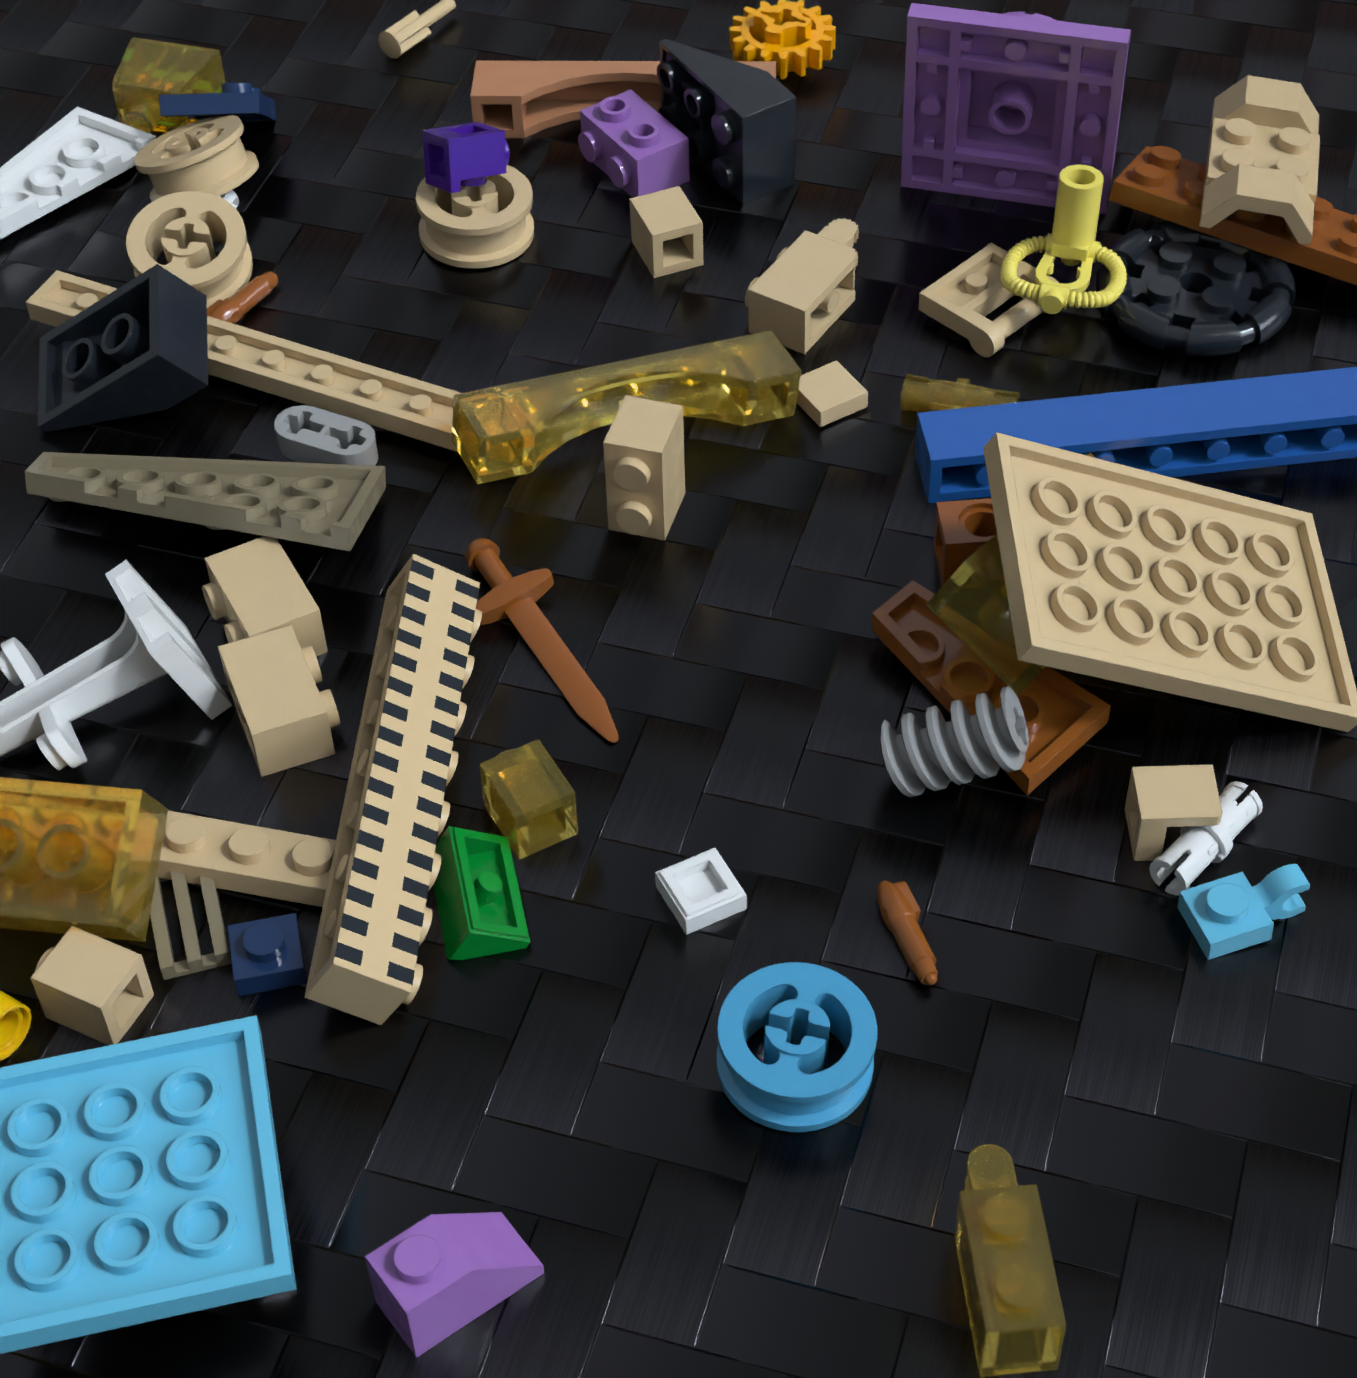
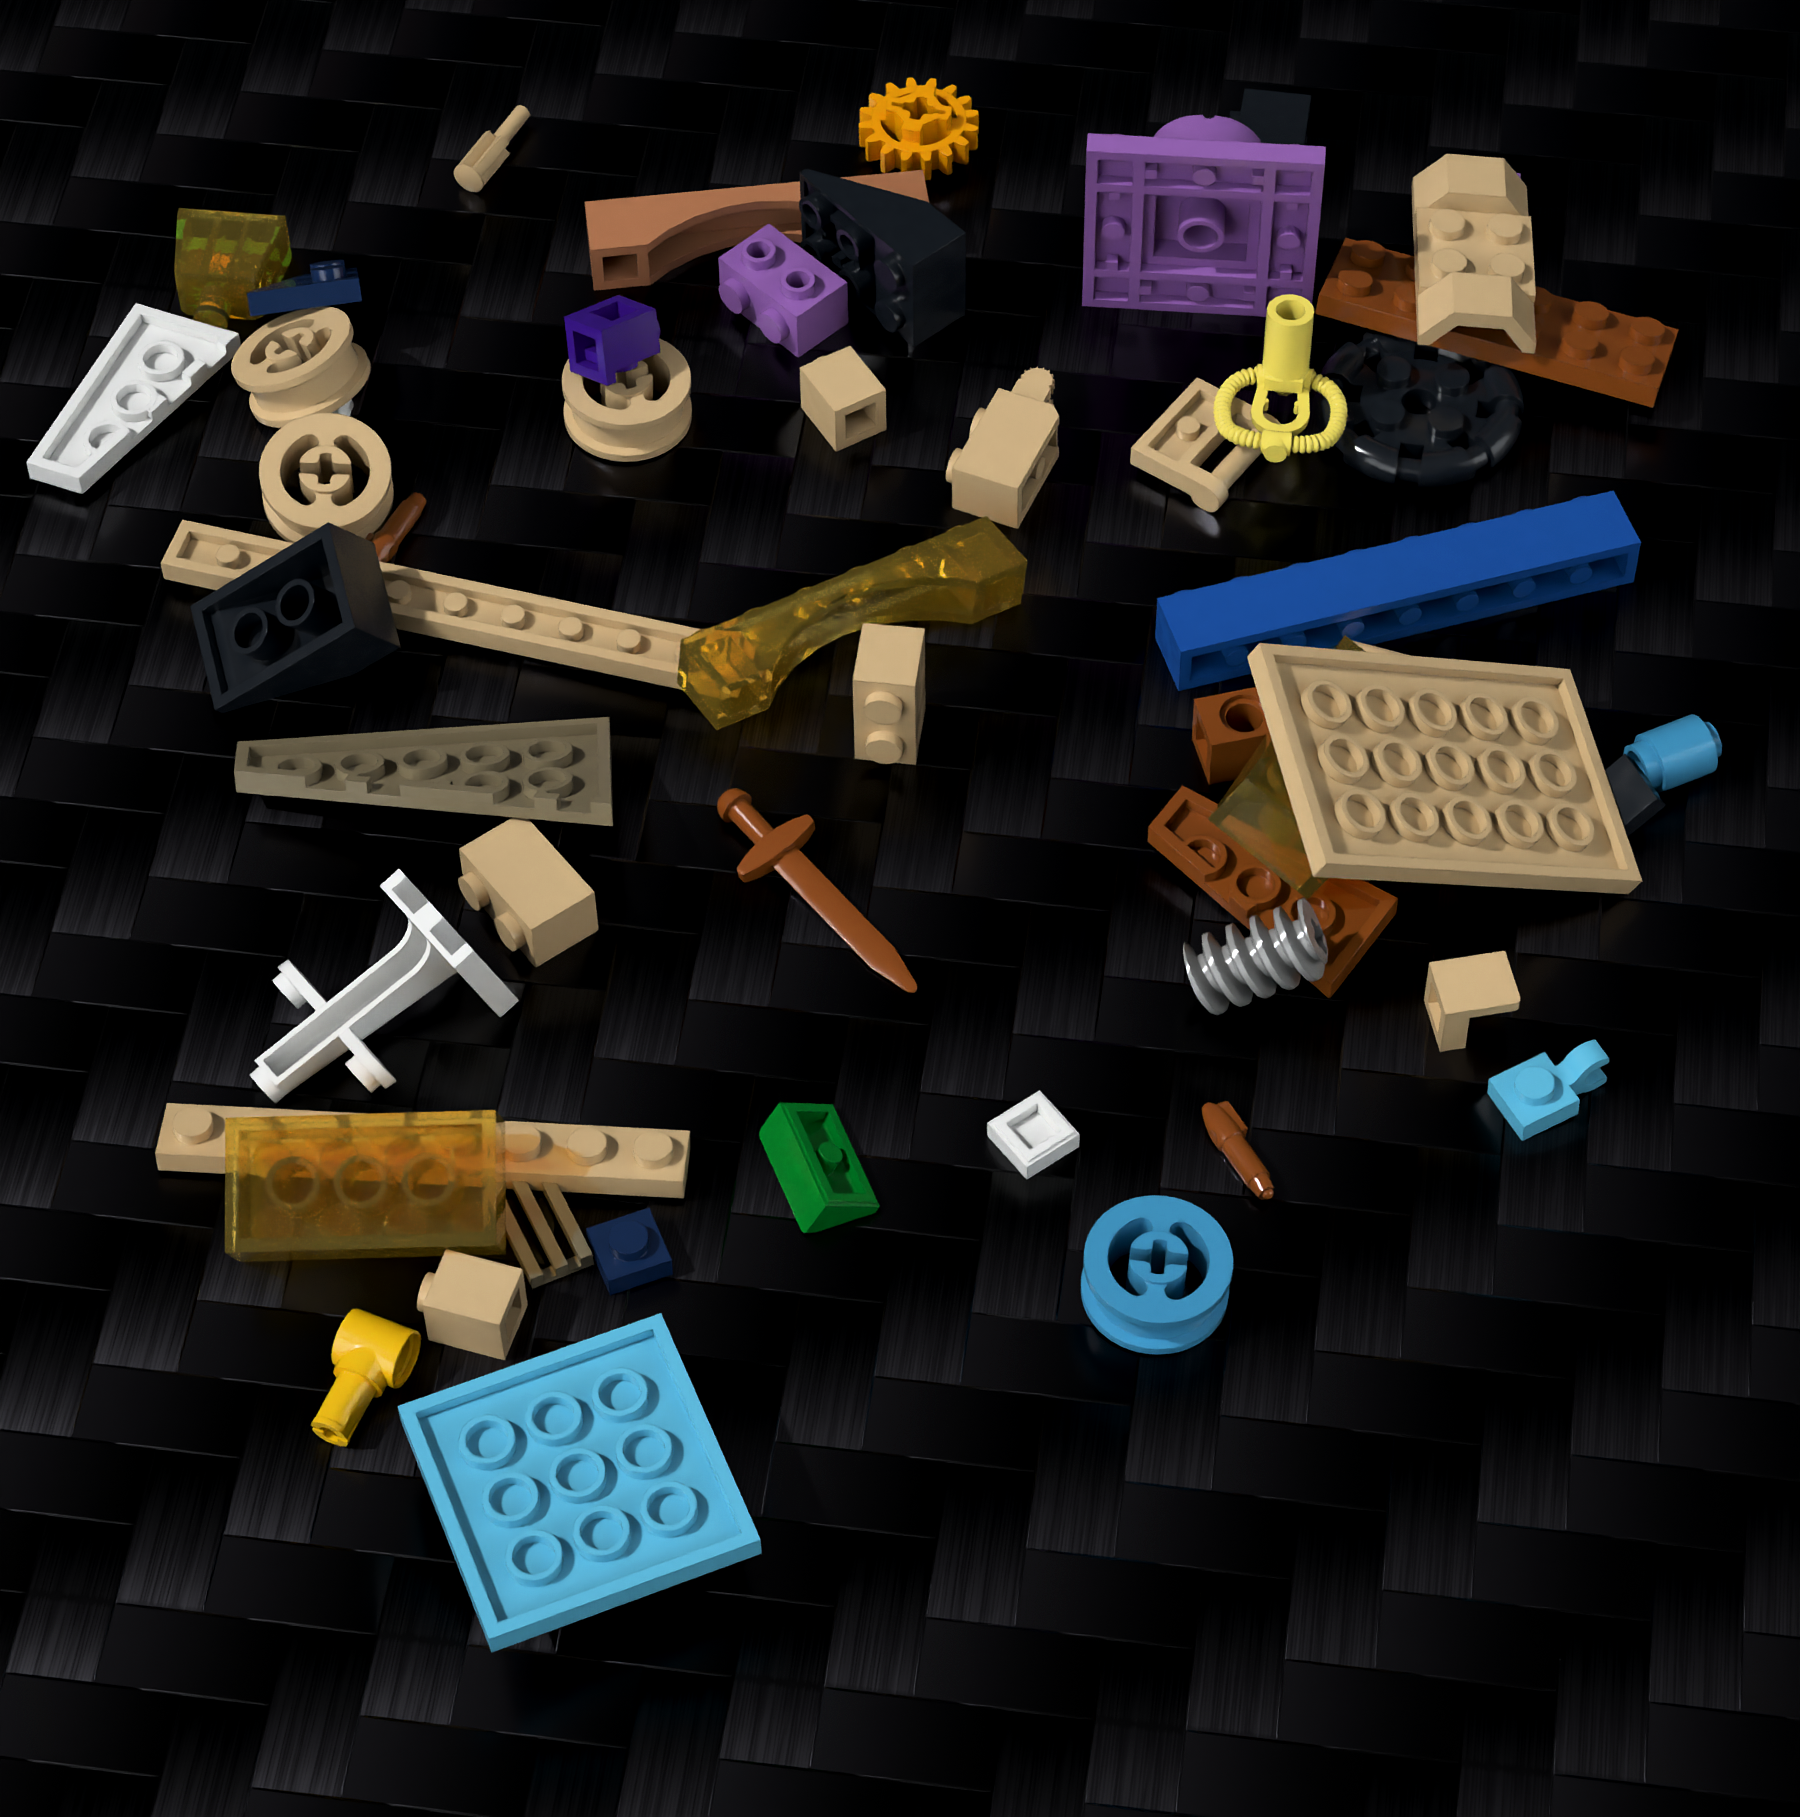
camera: 10 degrees left, 5 degrees up
tan brick [218,625,341,777] -> none
light grey beam [274,405,379,466] -> none
tan brick [305,554,482,1025] -> none
medium lavender slope [365,1212,544,1358] -> none
clear yellow brick [480,739,578,860] -> none
tan tile [789,360,868,427] -> none
clear yellow pin [900,373,1020,412] -> none
clear yellow brick [954,1144,1066,1377] -> none
white pin [1149,781,1263,896] -> none

